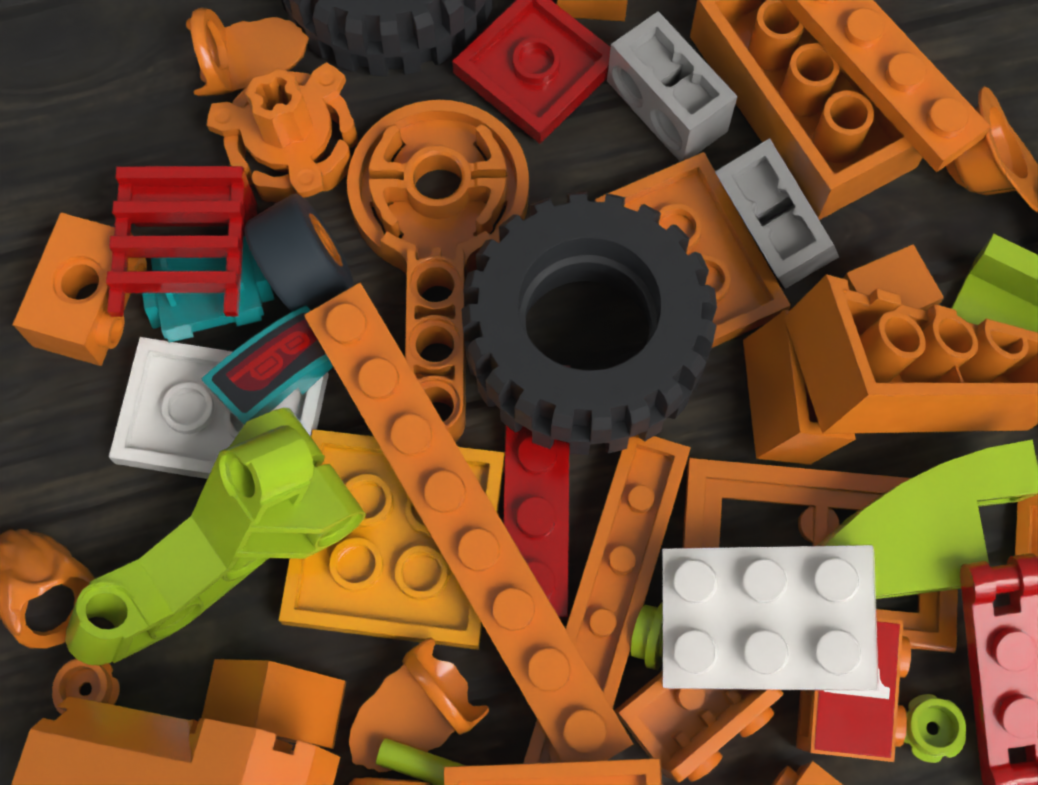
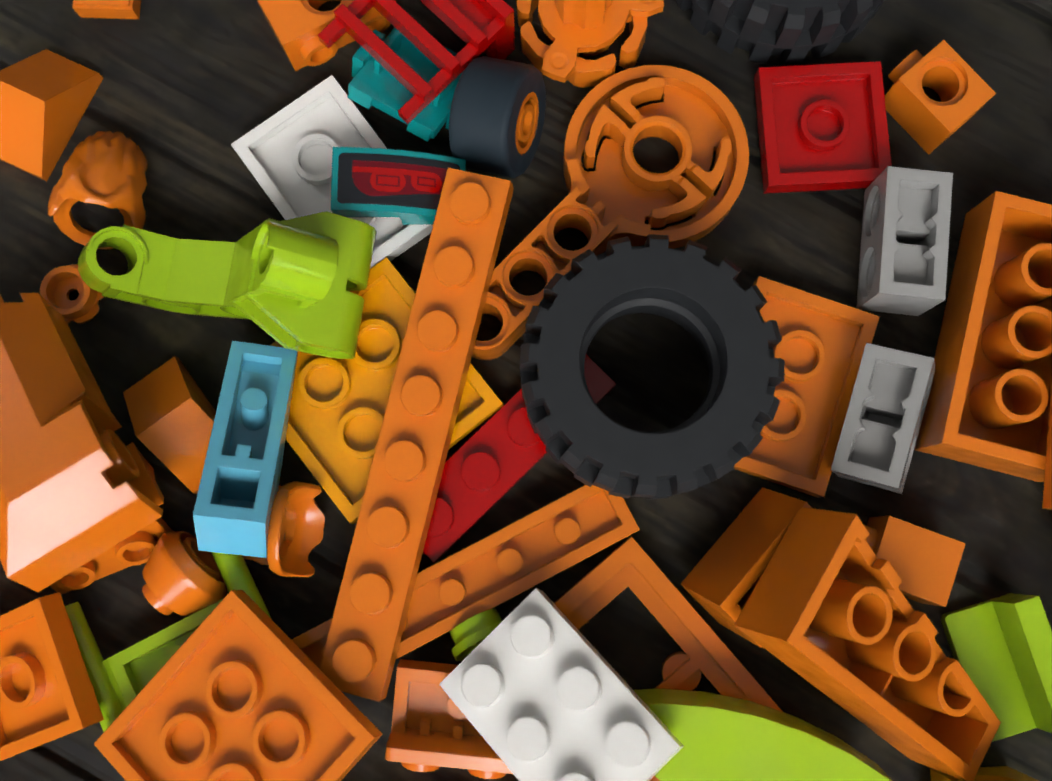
camera: 45 degrees right, 10 degrees up
none -> medium azure slope [193,341,298,558]

